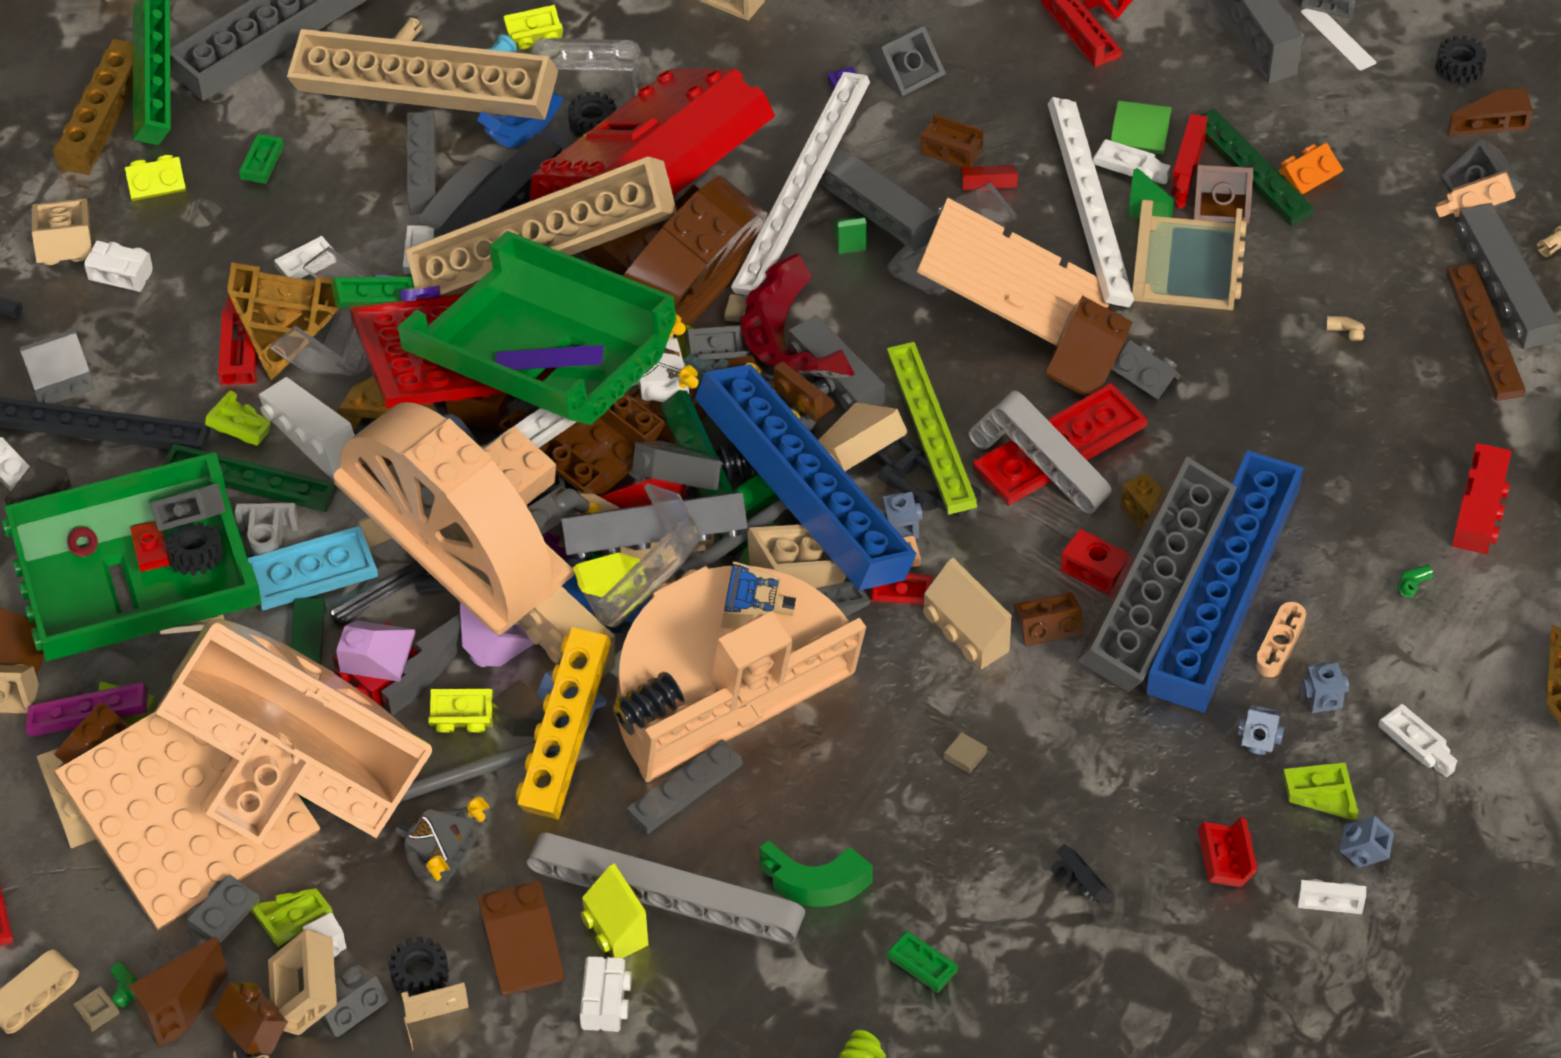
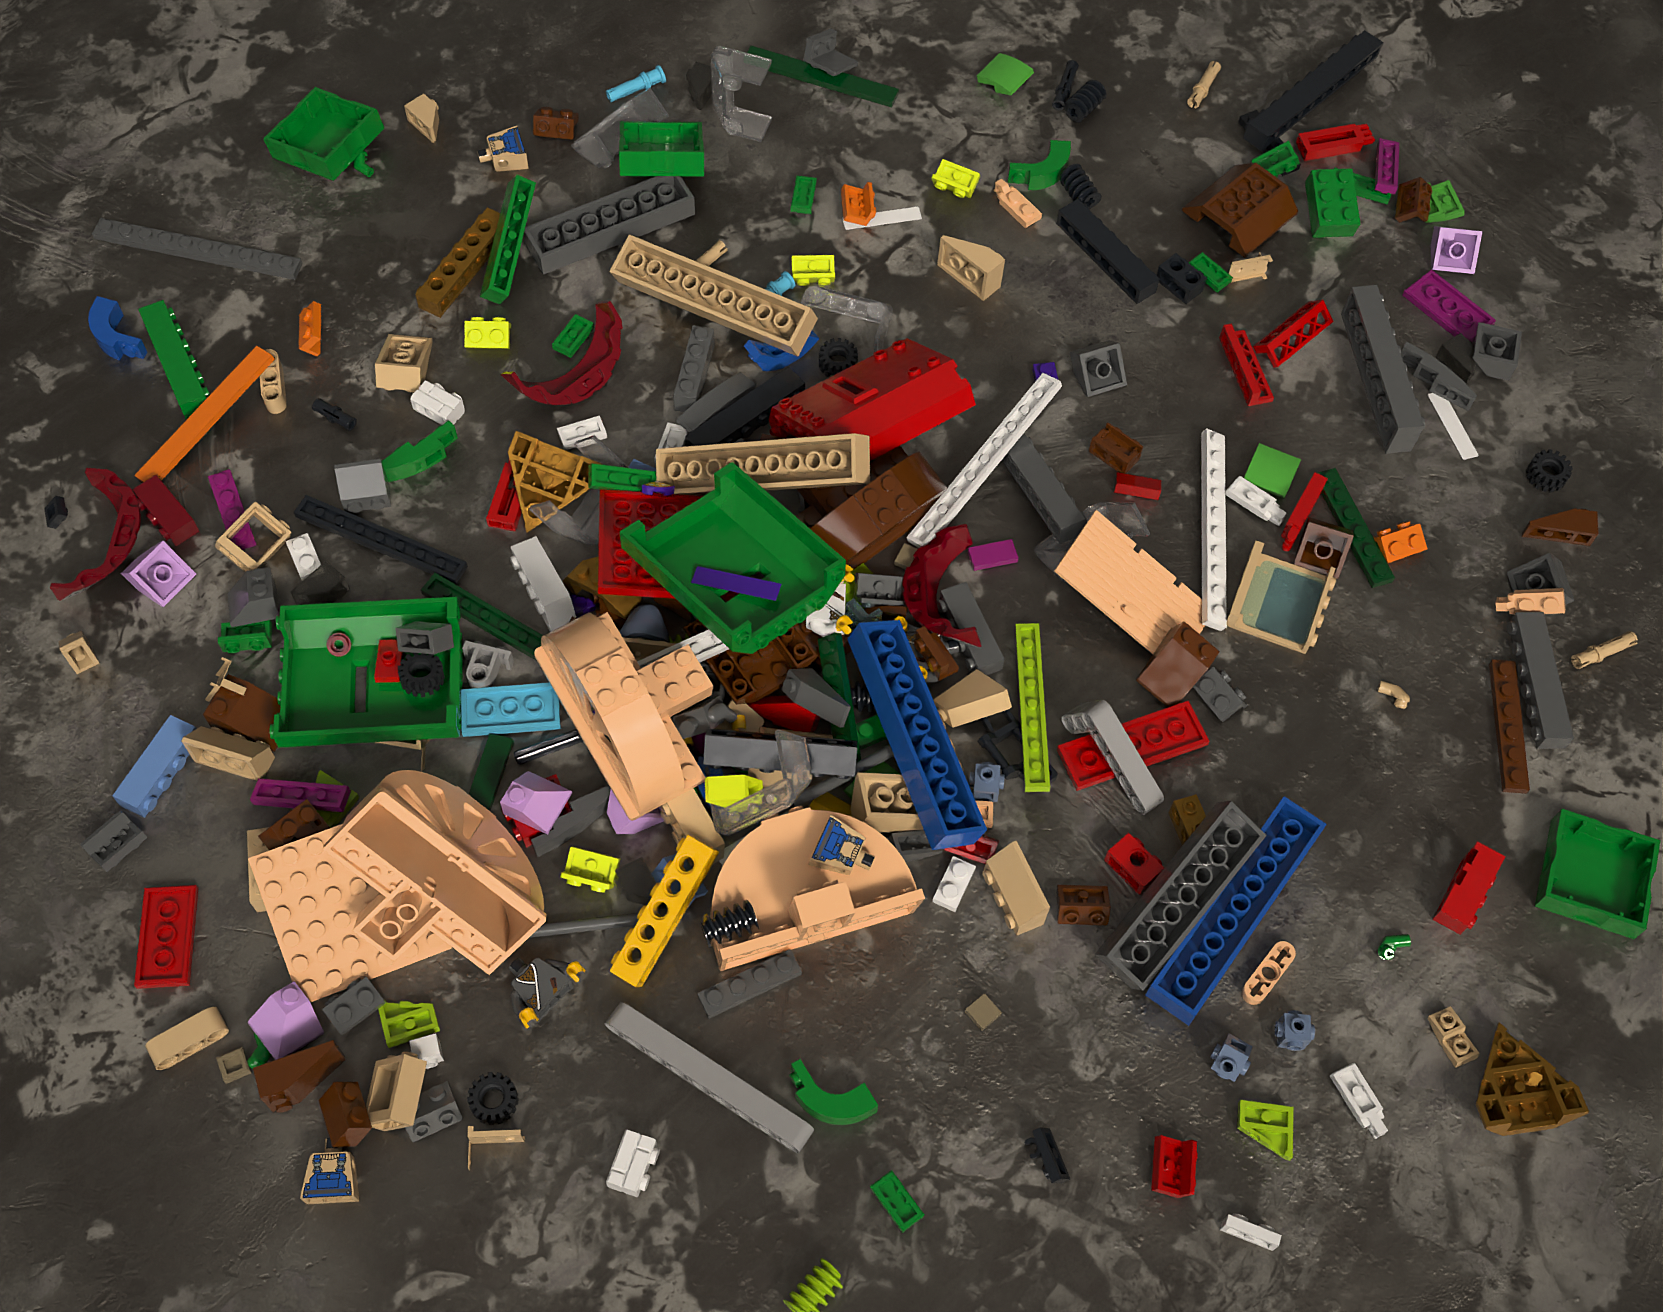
camera: 10 degrees right, 10 degrees up
lime wing [205,390,271,446] -> none
reddish brown slope [477,880,565,996] -> none
neon yellow slope [581,863,649,958] -> none
green slope [831,216,866,254] -> none
green slope [1128,167,1174,218] -> none
sand blue brick [1339,816,1394,868] -> none
none -> lavender slope [248,981,324,1060]
none -> green slope [382,420,458,482]
none -> dark red windscreen [500,301,623,405]
none -> white plate [932,856,976,912]
none -> magenta tile [967,539,1018,571]
none -> tan slope [1428,1006,1480,1068]

